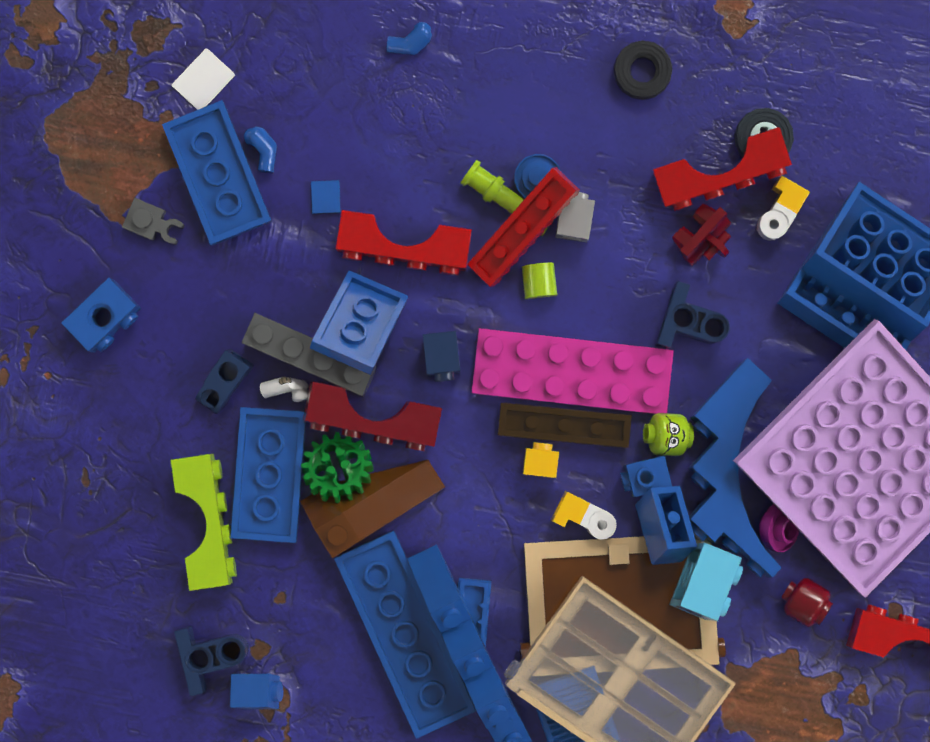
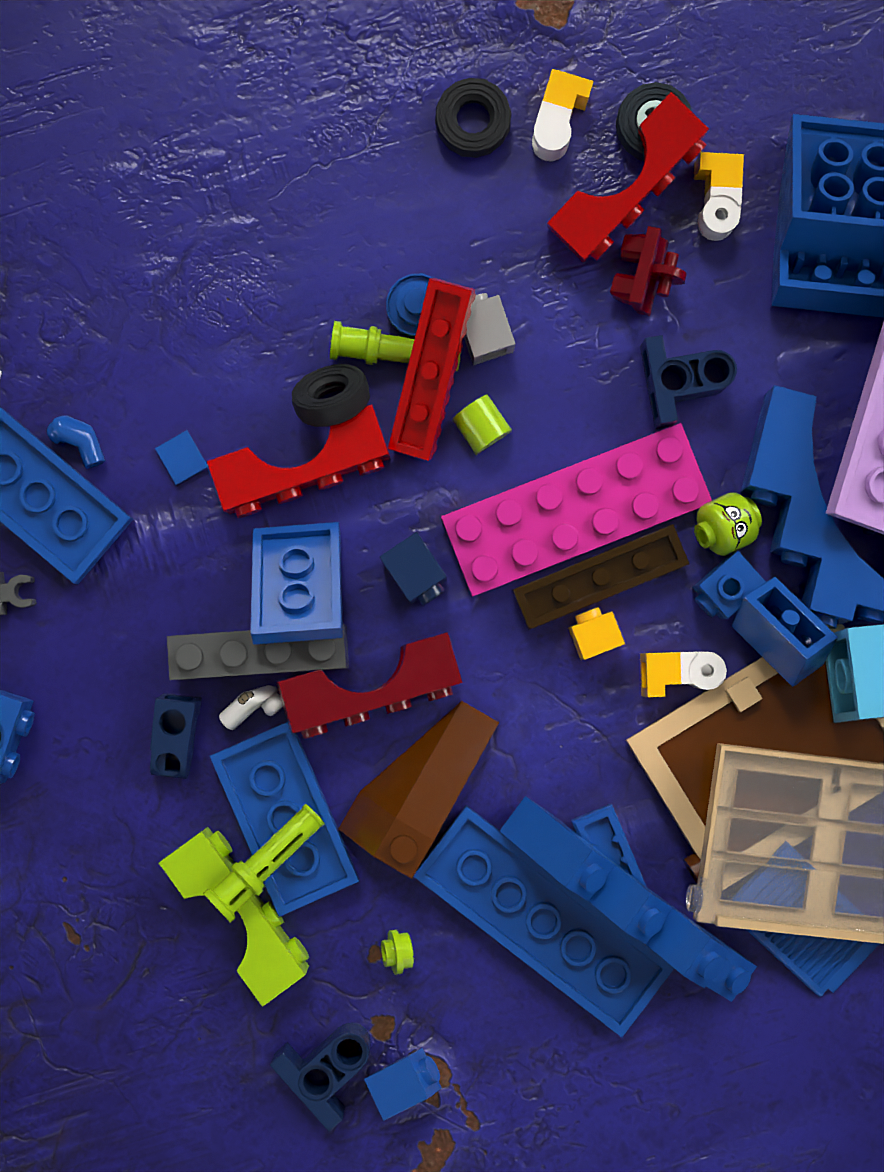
camera: 30 degrees left, 0 degrees up
green gear [301,432,374,503] -> none
blue arm [387,22,432,55] -> none
none -> lime pin [203,804,325,923]
none -> black tyre [292,364,370,427]
none -> lime plate [381,930,414,975]
none -> leg [532,69,594,161]

